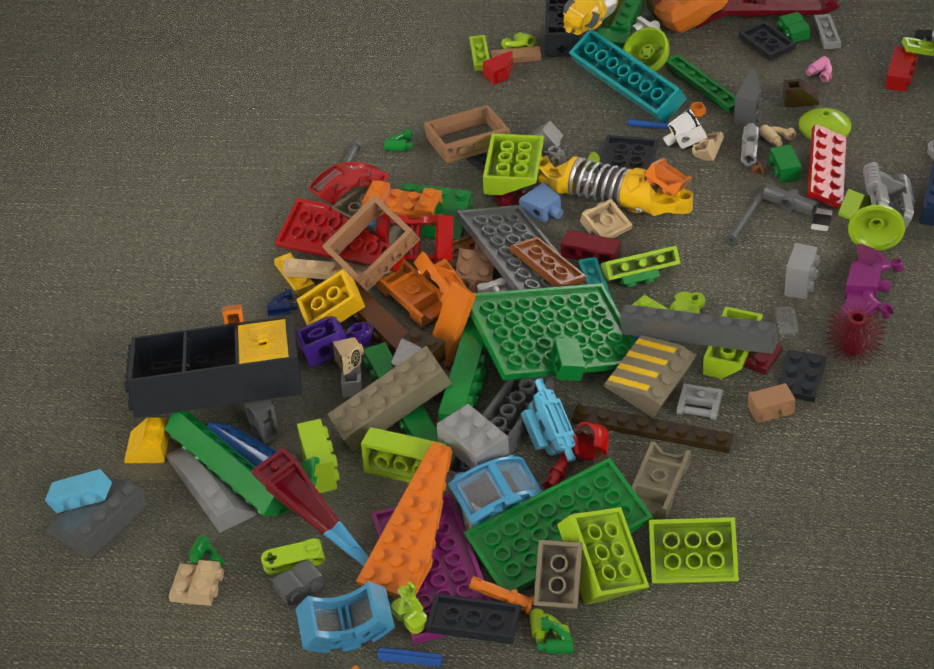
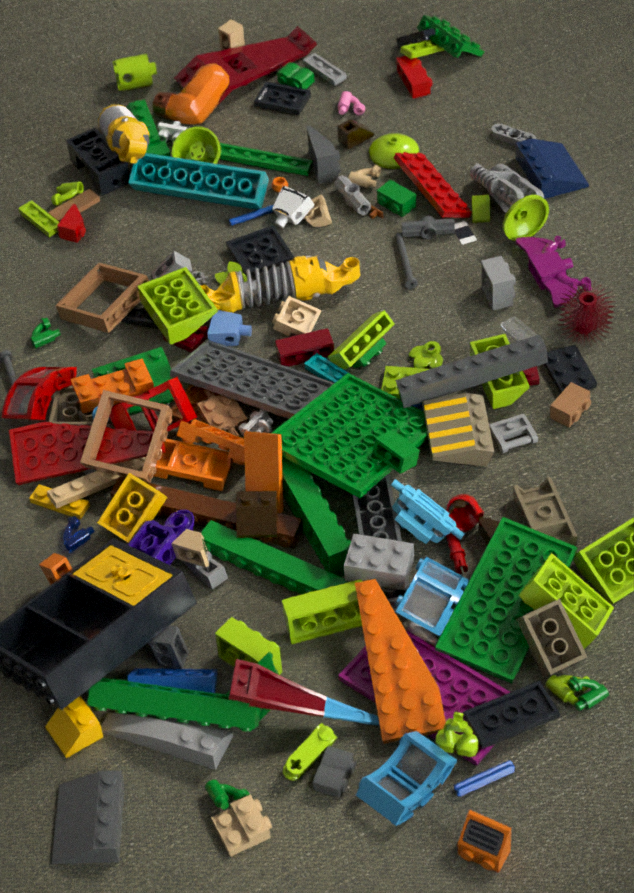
camera: 35 degrees left, 5 degrees up
medium azure brick [45,469,112,513] -> none
dark tan brick [328,346,452,452] -> none
orange pin [468,576,534,615] -> none
dark orange tile [509,237,587,287] -> none
dark brown plate [572,404,734,453] -> none
orange piece [644,158,693,196] -> none

